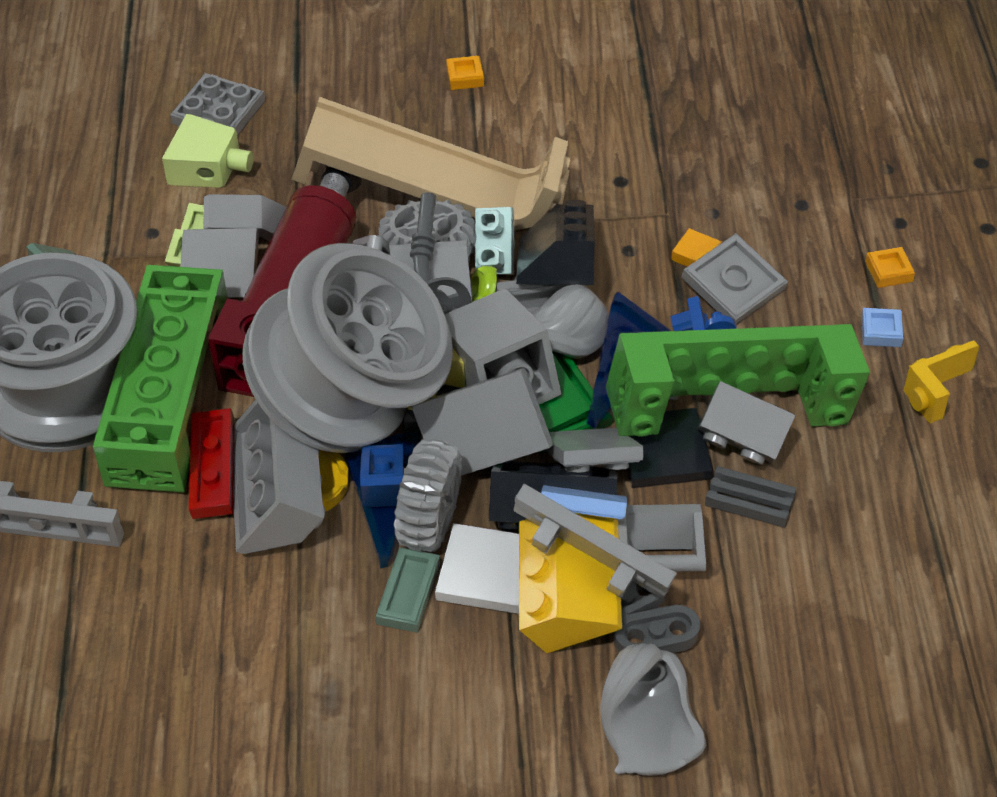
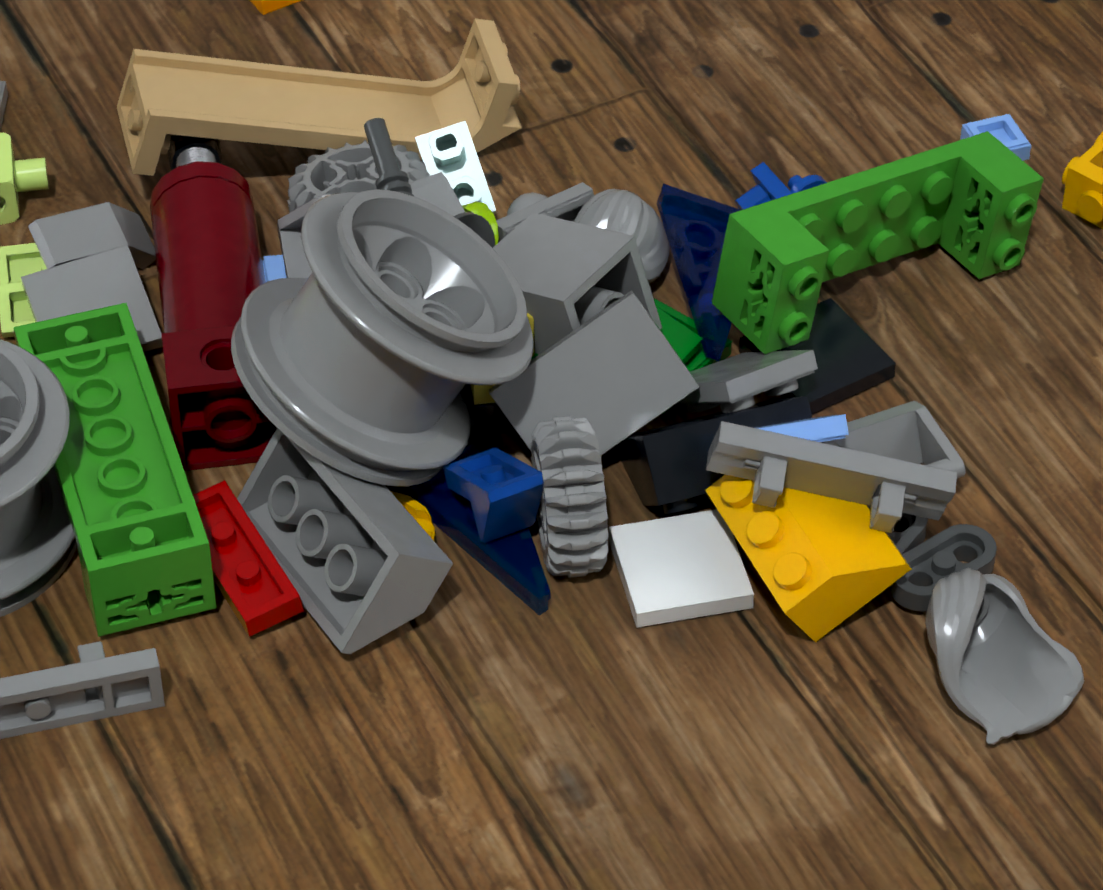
camera: 25 degrees left, 5 degrees down
sand green tile [376,547,440,633] -> none
black slope [516,200,595,285] -> none
light orange tile [671,228,722,267] -> none
light grey tile [681,233,788,325] -> none
light grey brick [697,381,795,465] -> none
dark grey tile [705,466,796,528] -> none
light orange tile [865,247,915,288] -> none

